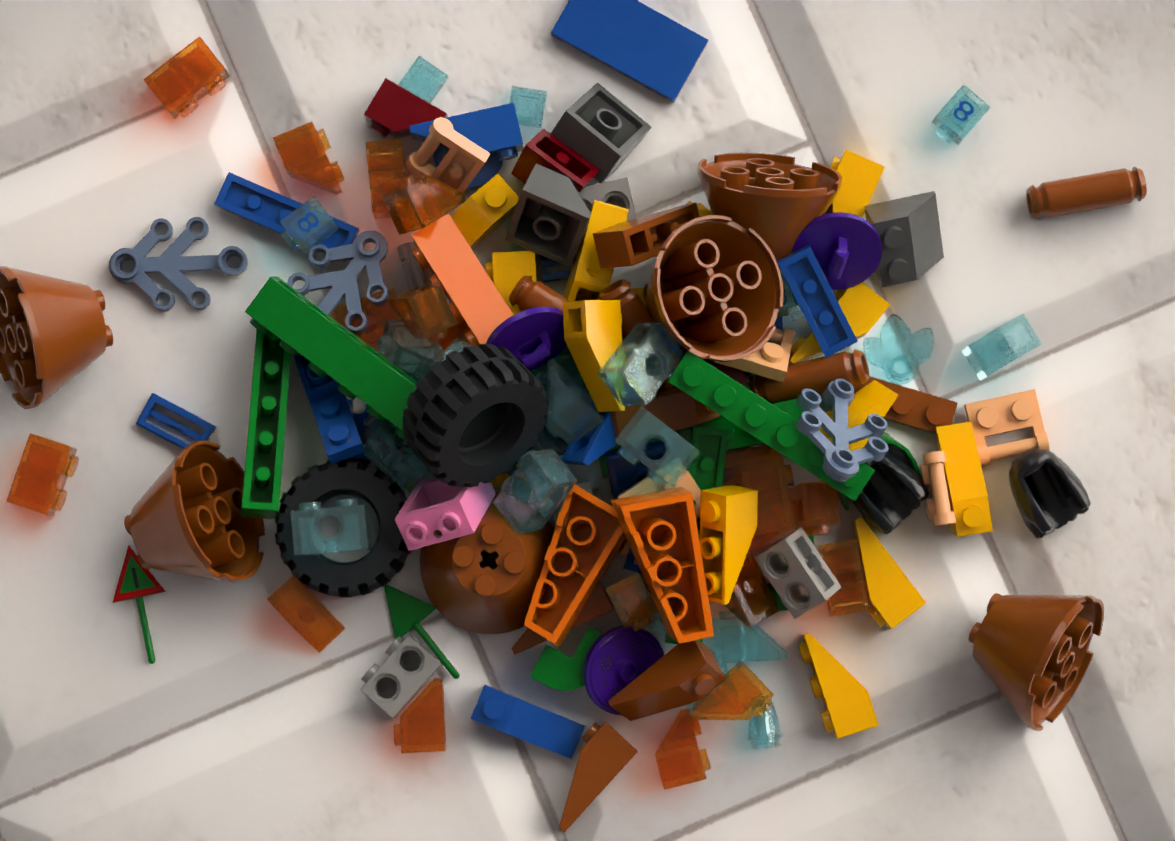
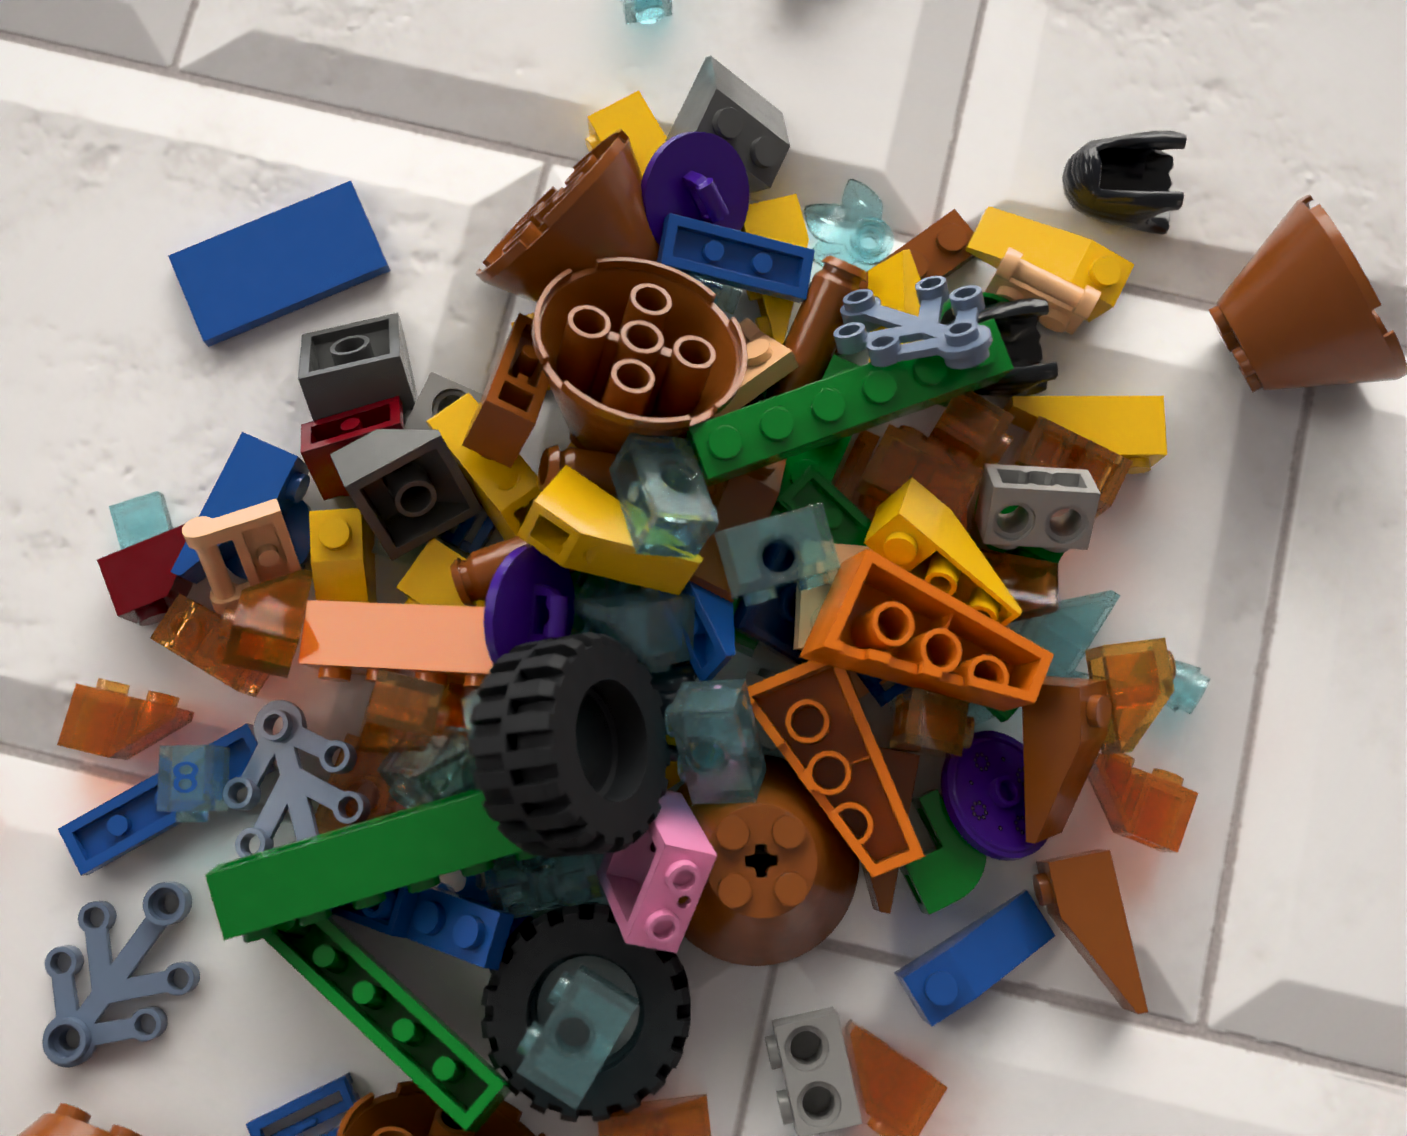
camera: 55 degrees left, 5 degrees down
green piece [384,584,460,679] -> none
light grey axle [397,242,434,312] -> none
clear light blue tile [509,86,547,128] -> none
yellow slope [798,633,879,739] -> none
clear light blue slope [962,314,1042,381] -> none
light nougat plate [964,389,1050,467] -> none

